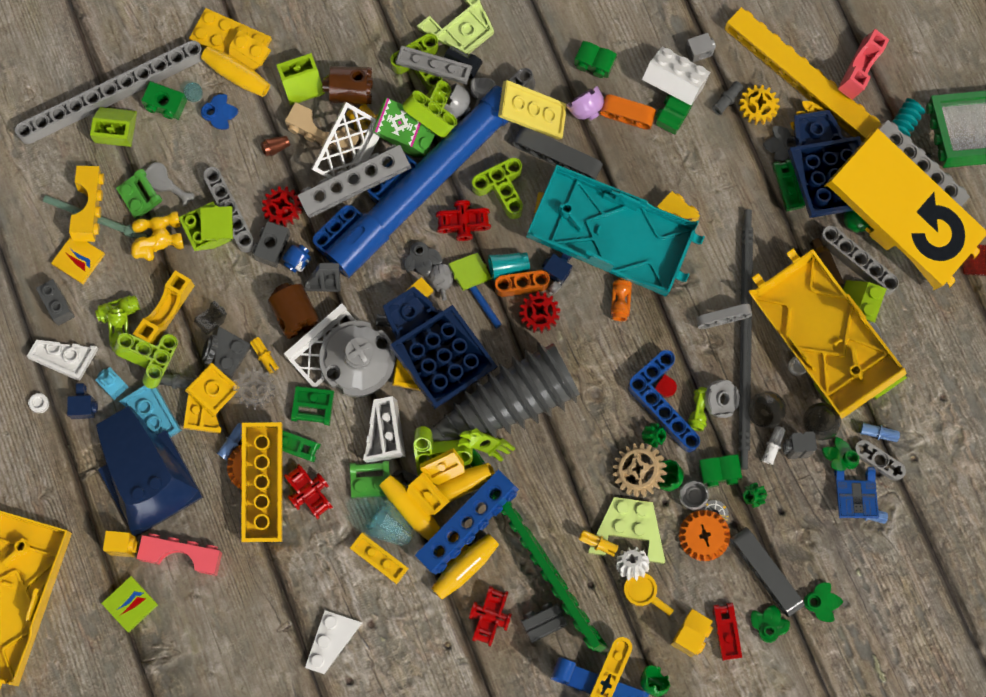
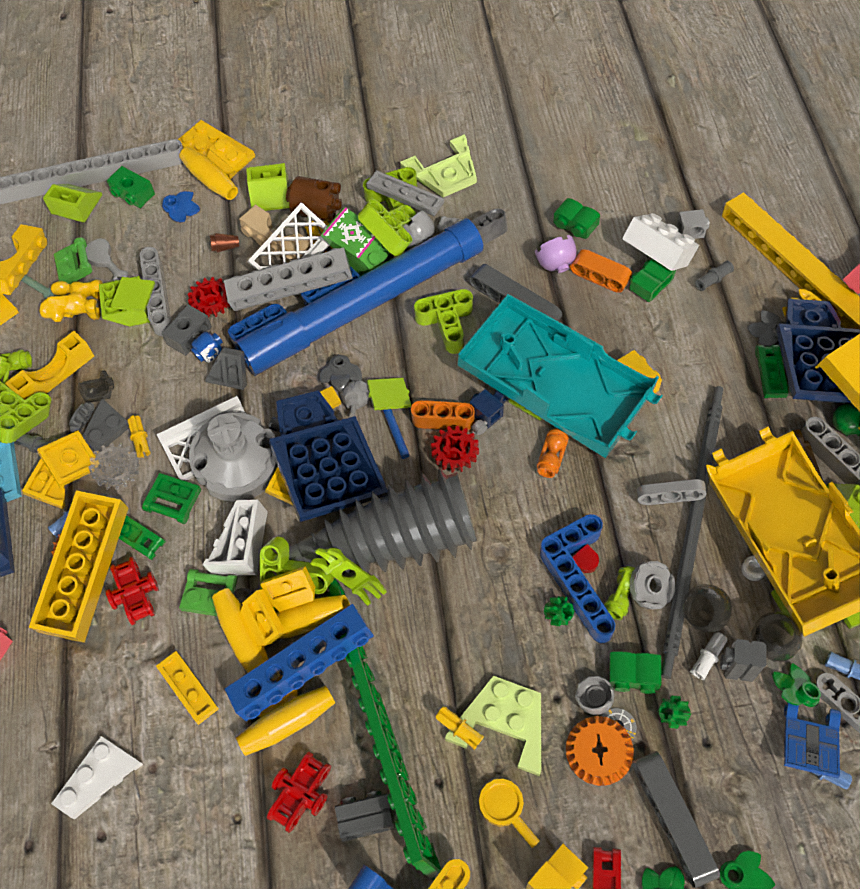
camera: 20 degrees right, 15 degrees down
clear light blue tile [183,82,203,102] -> none
reddish brown cylinder [268,283,319,339] -> none
clear light blue cone [363,500,414,546] -> none
red axle [435,200,491,241] -> none
black piece [444,46,483,79] -> none
teal plant [488,252,530,281] -> none
light yellow tile [498,80,567,140] -> none
tan gear [613,443,667,497] -> none
white gear [616,547,650,581] -> none
green hair [657,460,684,492] -> none
yellow gear [739,85,780,125] -> none

